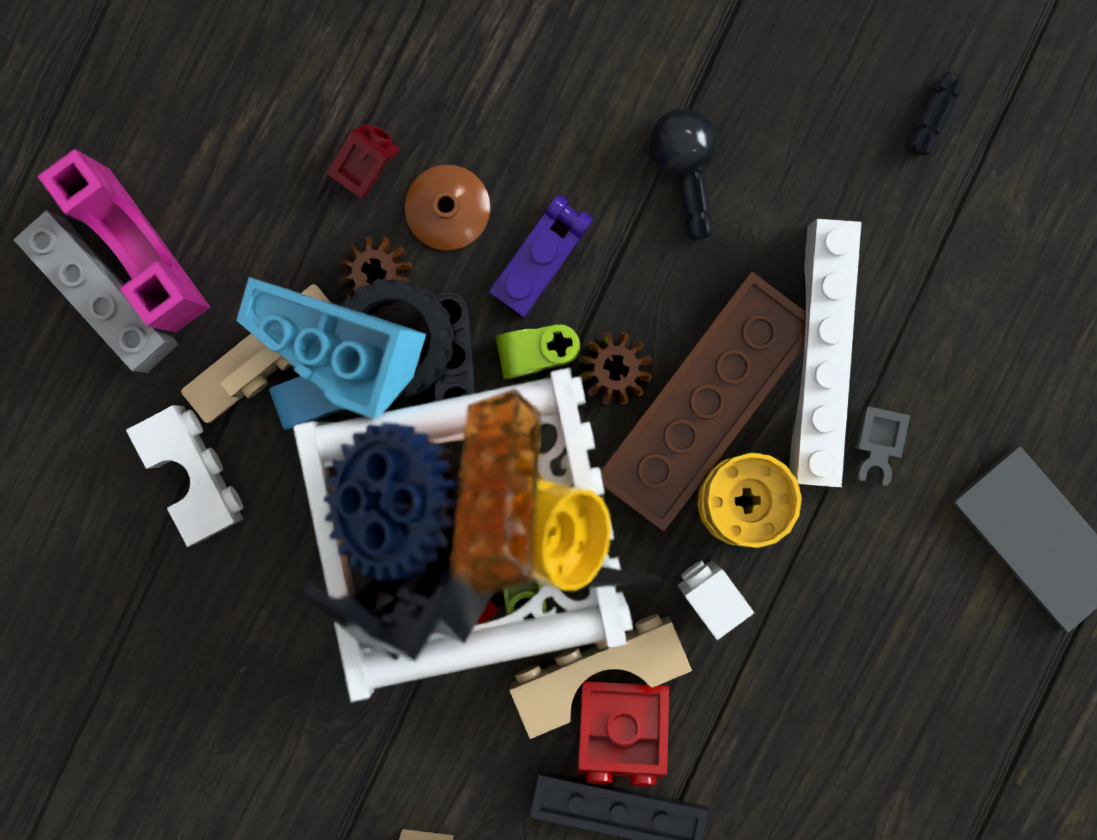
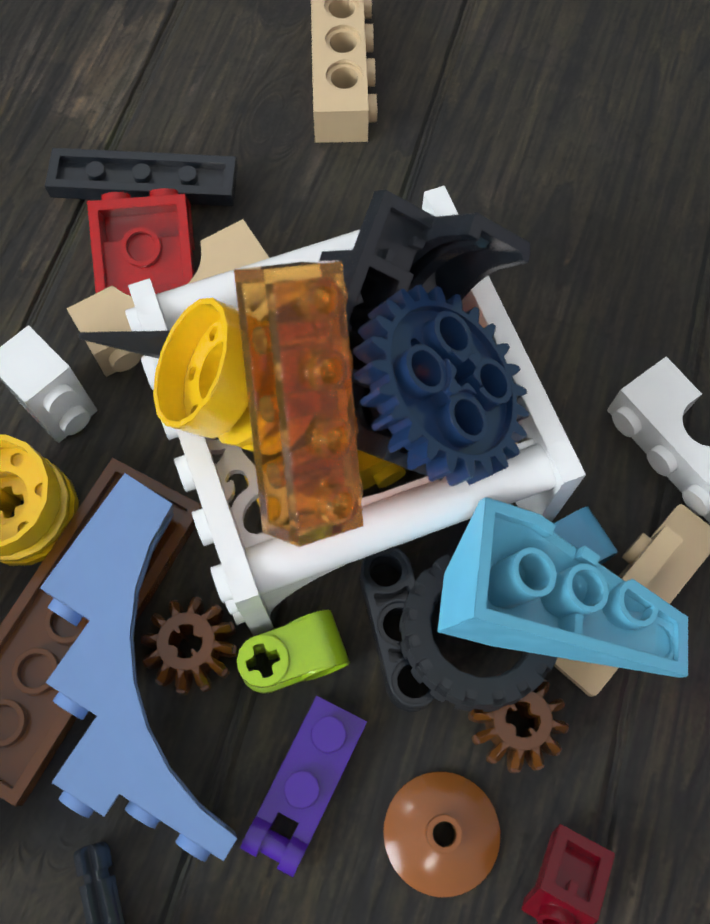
camera: 170 degrees right, 20 degrees down
none -> medium blue arch [40,473,237,862]

